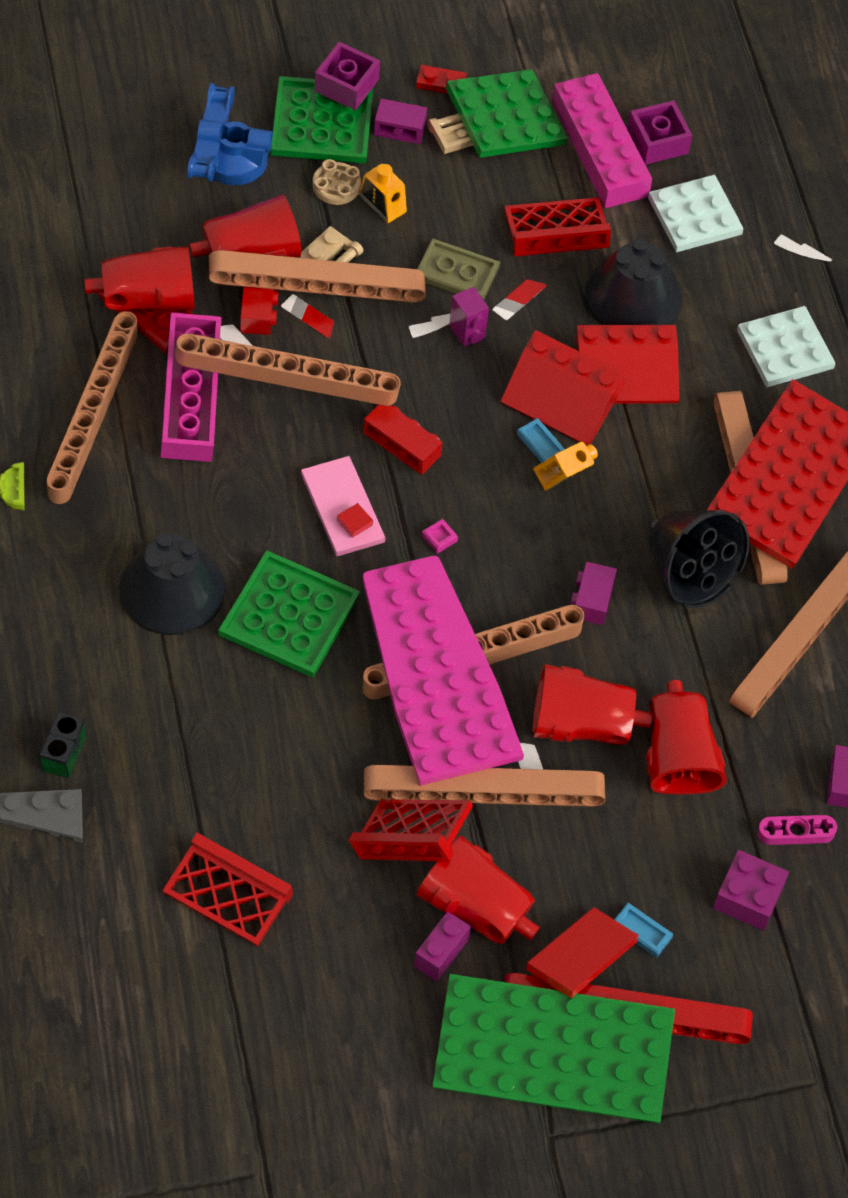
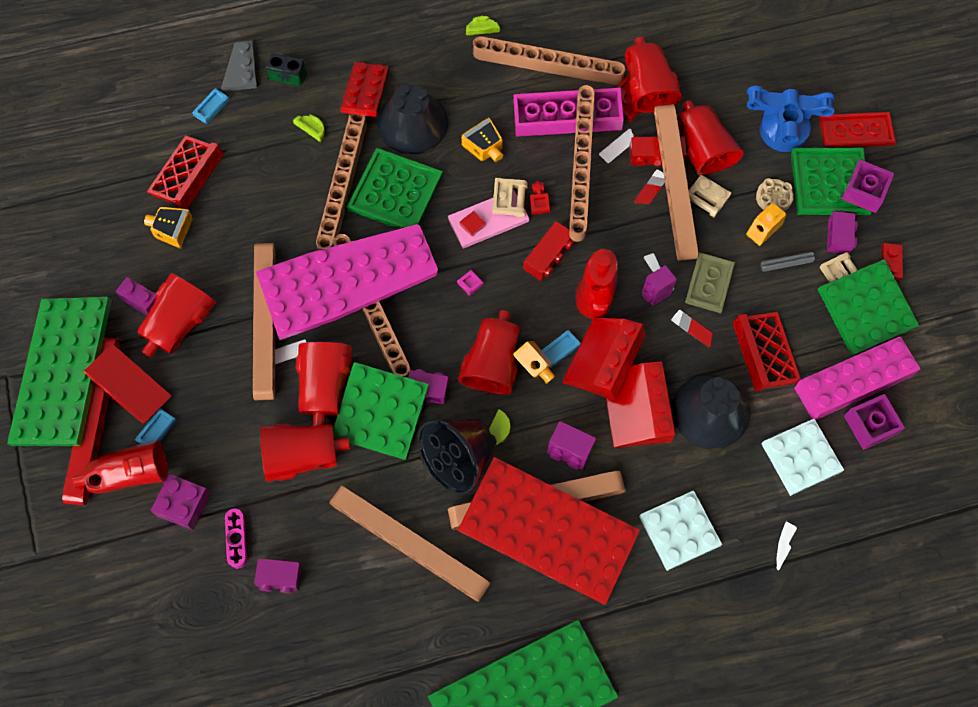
camera: 90 degrees right, 10 degrees up
red fence [348,799,473,862] -> none
none -> red torso [73,440,168,493]
none -> torso [144,207,193,248]
none -> dark azure tile [192,88,230,124]
none -> lime tile [293,115,325,142]
none -> nougat beam [316,114,367,251]
none -> green plate [333,362,429,460]
none -> red plate [341,62,389,117]
none -> red torso [458,310,520,395]
none -> torso [462,117,503,162]
none -> lime tile [489,409,510,445]
none -> tan plate [492,178,528,217]
none -> red plate [530,181,550,215]
none -> magenta brick [547,421,596,470]
none -> red torso [576,249,618,319]
none -> dark grey axle [760,251,815,272]
none -> red tile [819,112,896,148]

